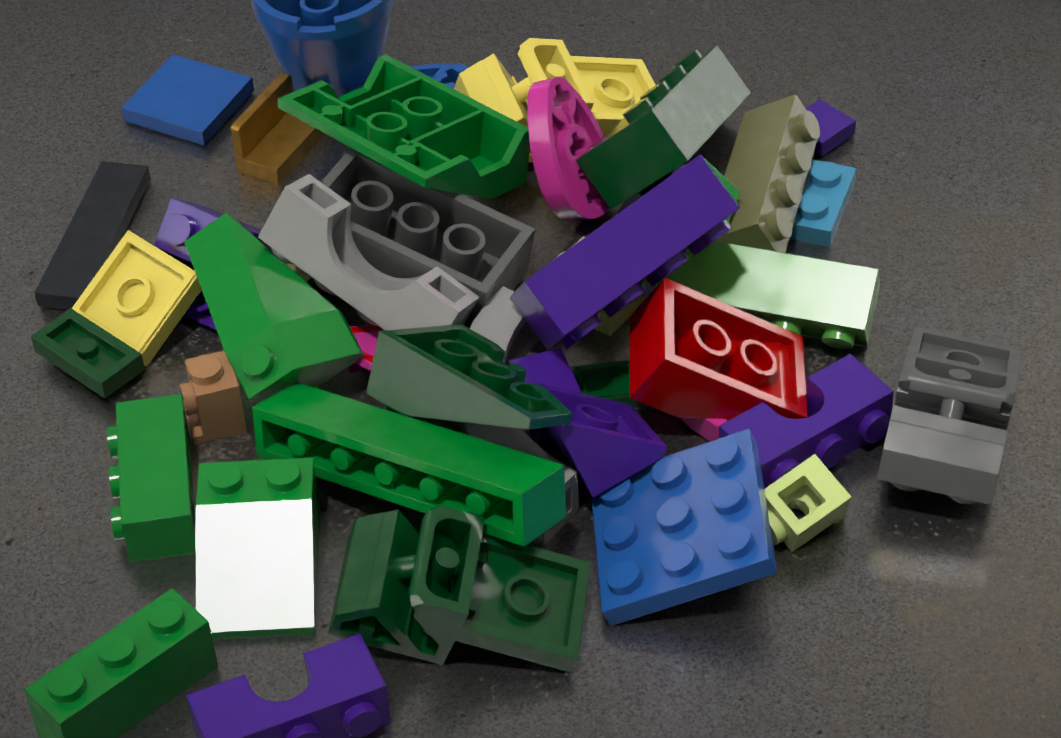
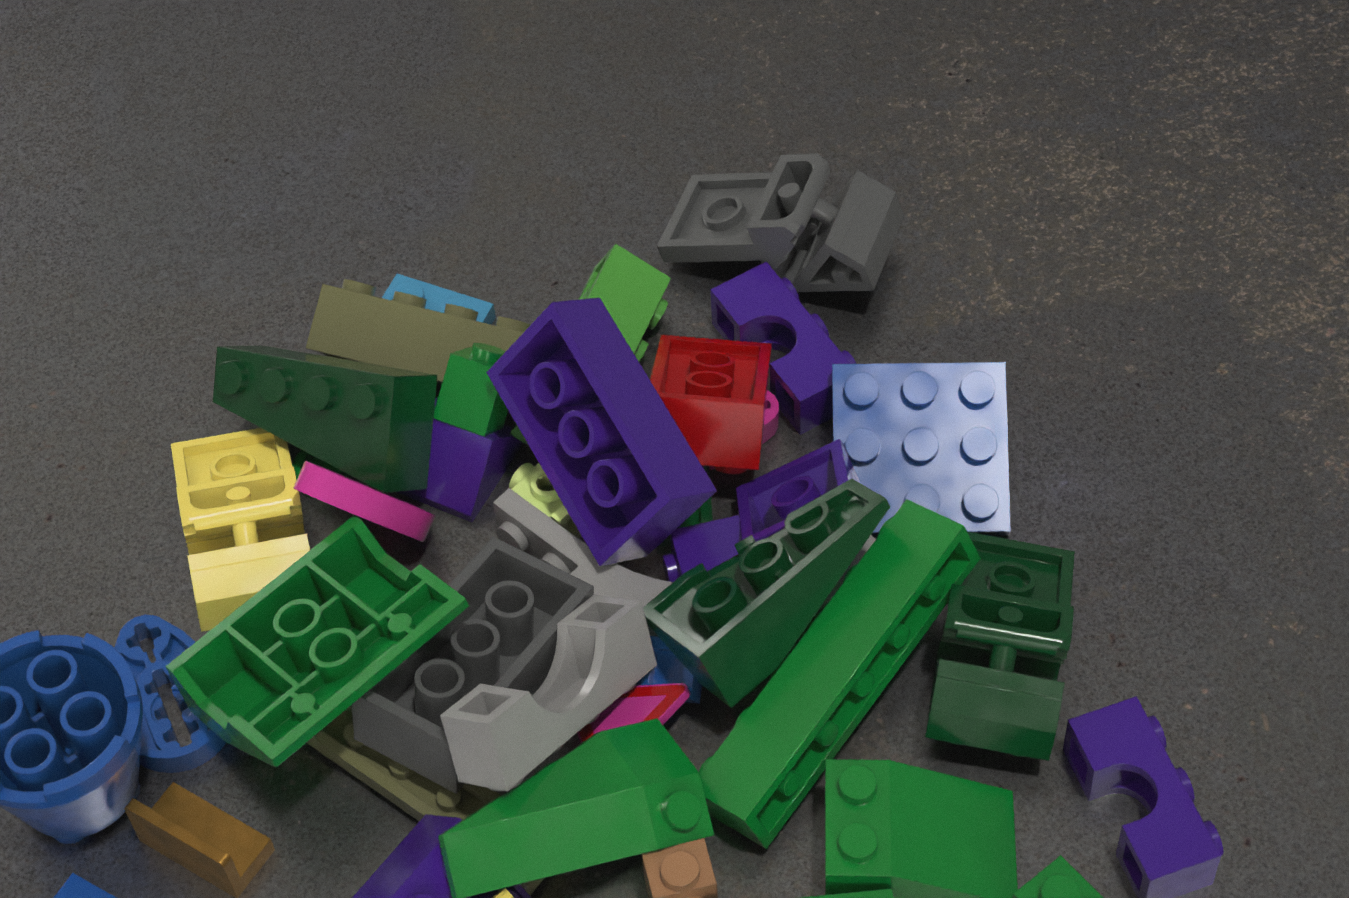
camera: 85 degrees left, 10 degrees up
yellowish green brick [764,454,852,552] -> none
dark purple tile [805,99,856,156] -> none

